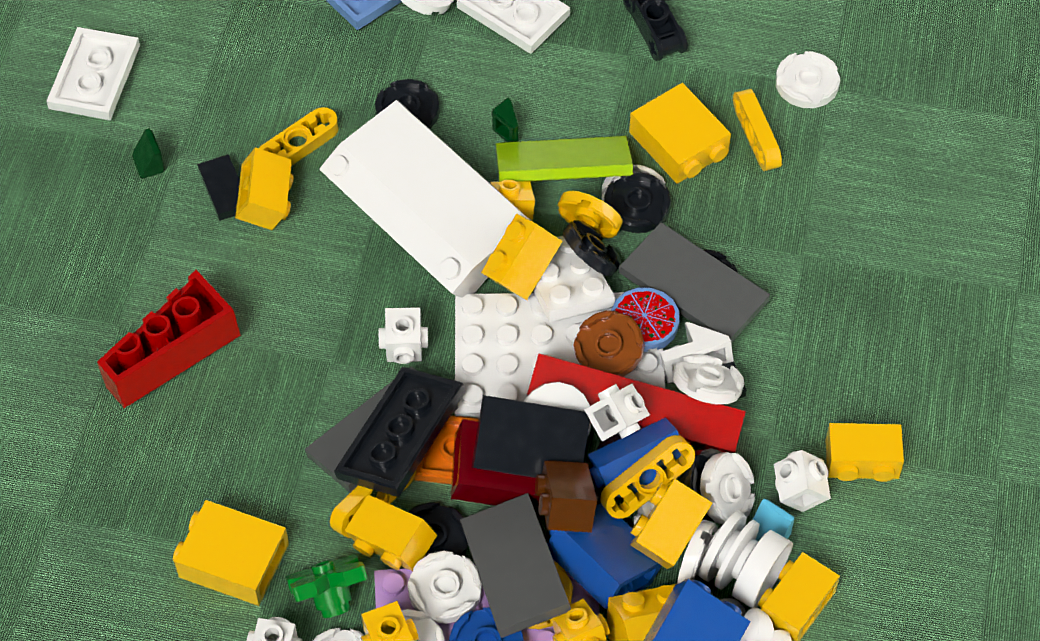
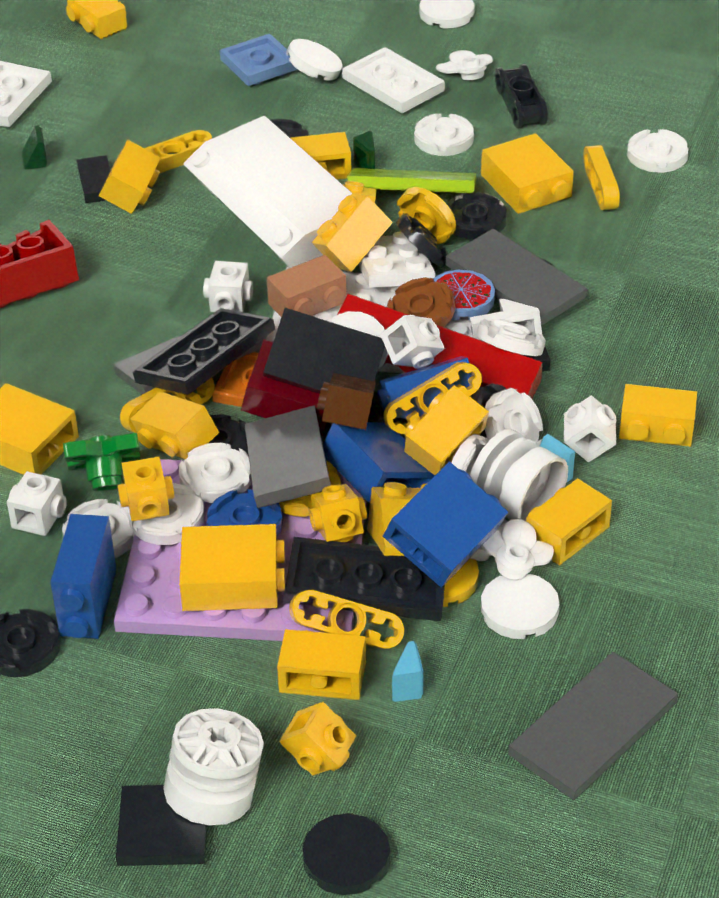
camera: 10 degrees right, 15 degrees down
none -> nougat brick [267,255,347,317]
none -> yellow brick [290,132,351,180]
none -> white tile [414,113,474,156]

